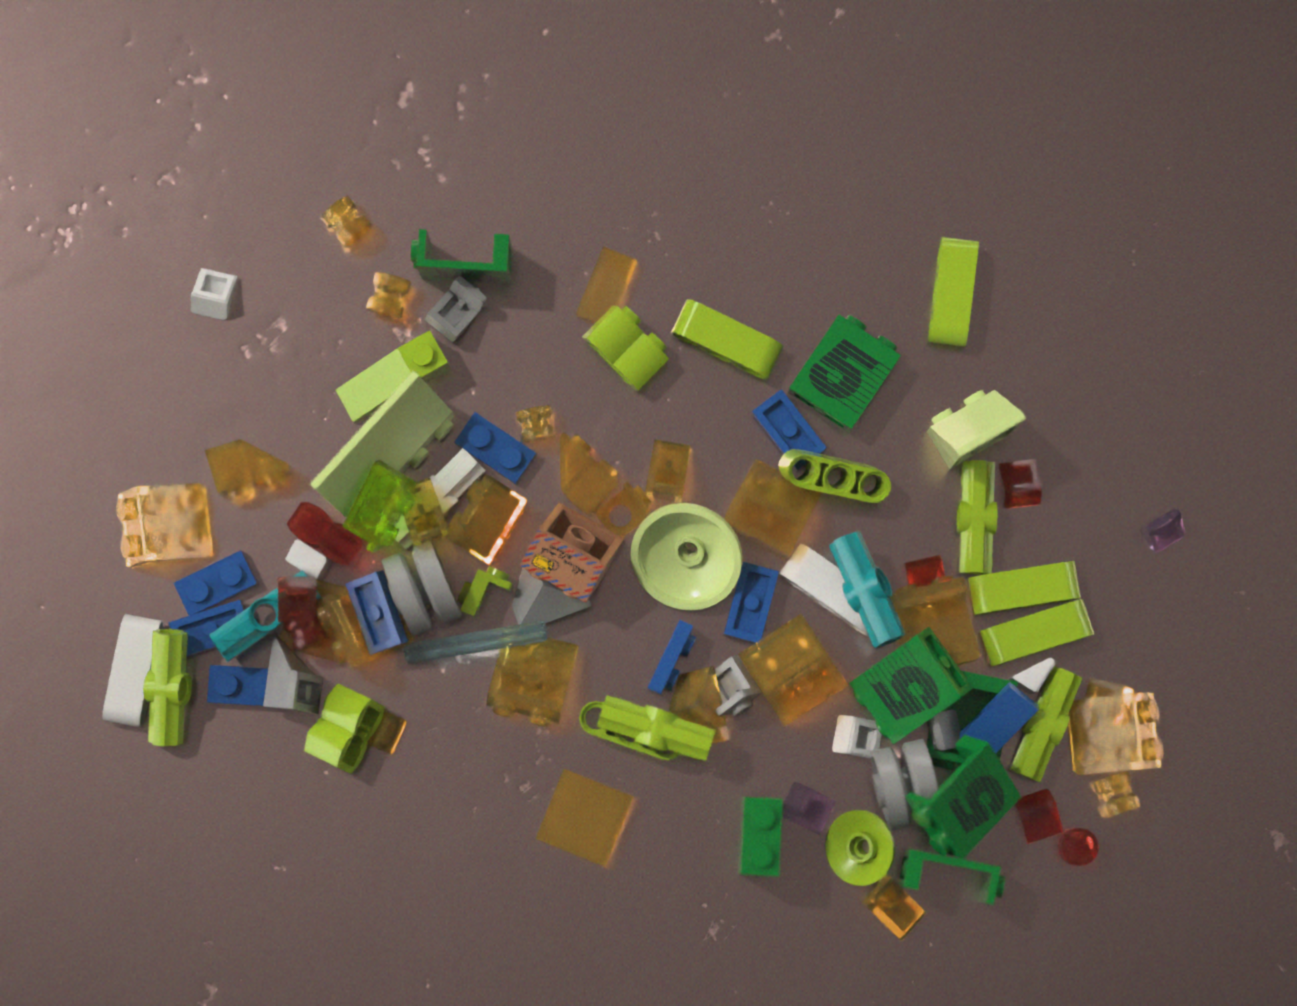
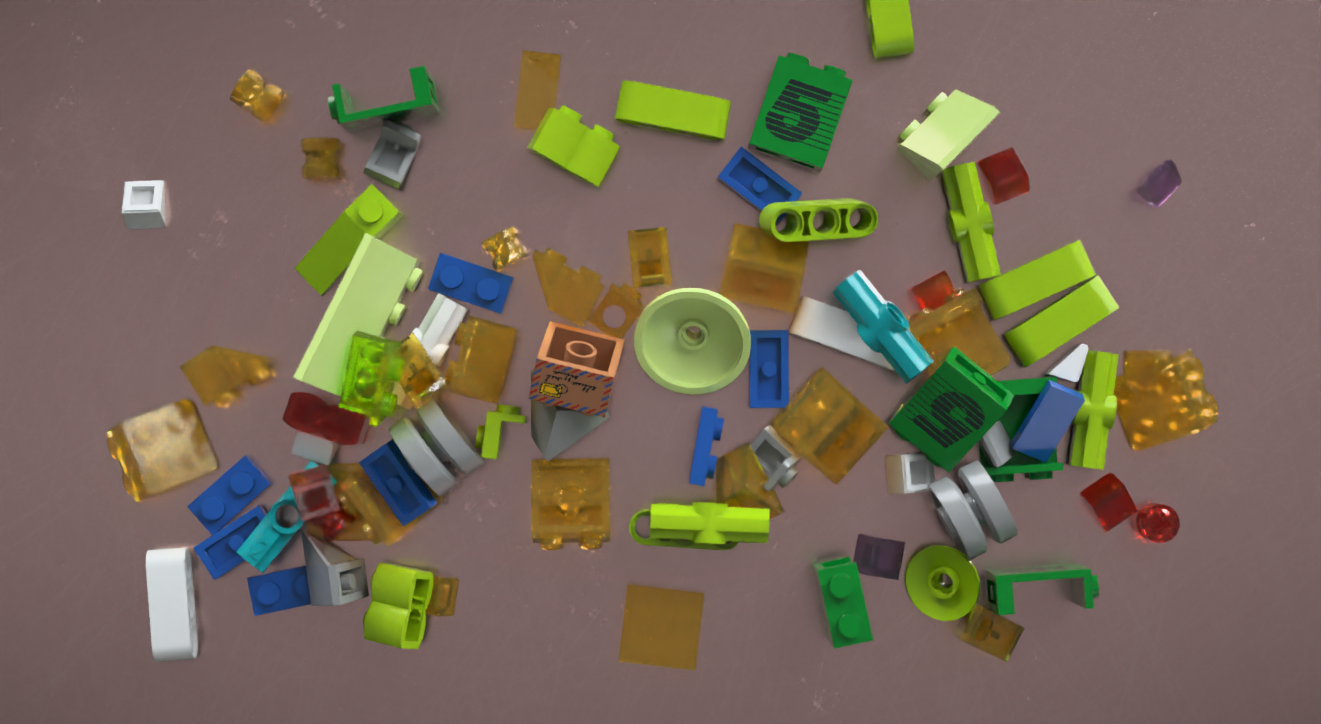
camera: 15 degrees left, 5 degrees up
lime piece [143,629,192,747] -> none
clear light blue axle [403,621,548,664] -> none
green panel [905,735,1022,860] -> none
clear yellow wheel [1093,770,1141,818] -> none

